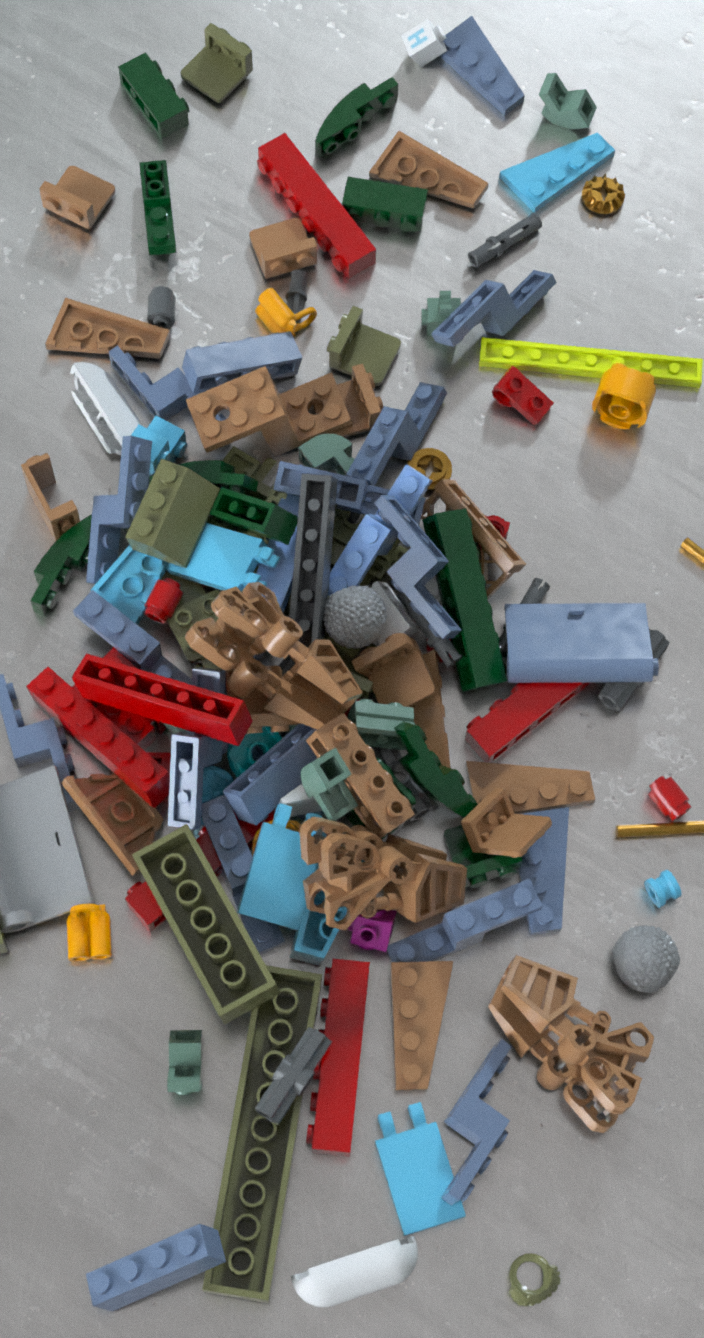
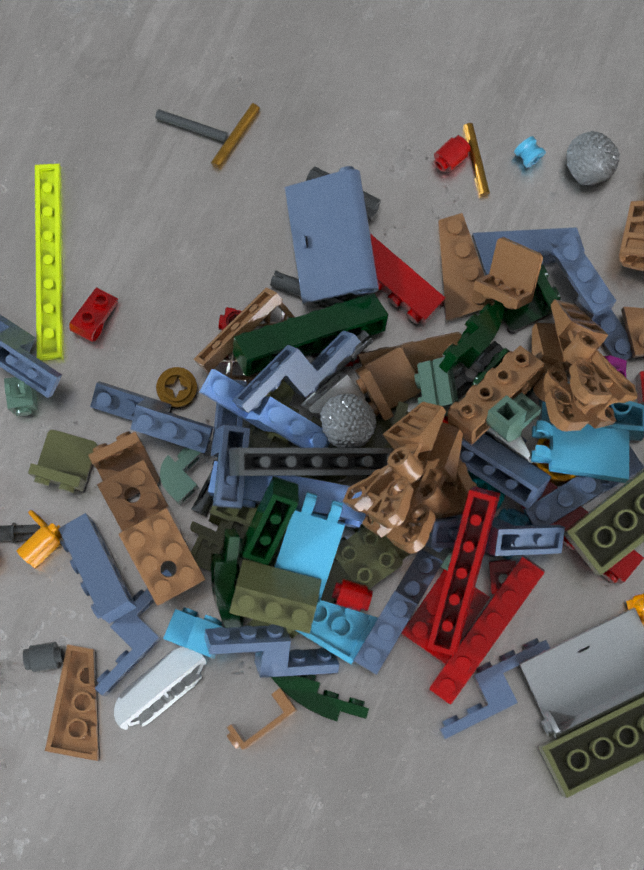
camera: 90 degrees left, 10 degrees up
medium nougat wing [61,773,164,876] -> none
light orange brick [592,363,656,430] -> none

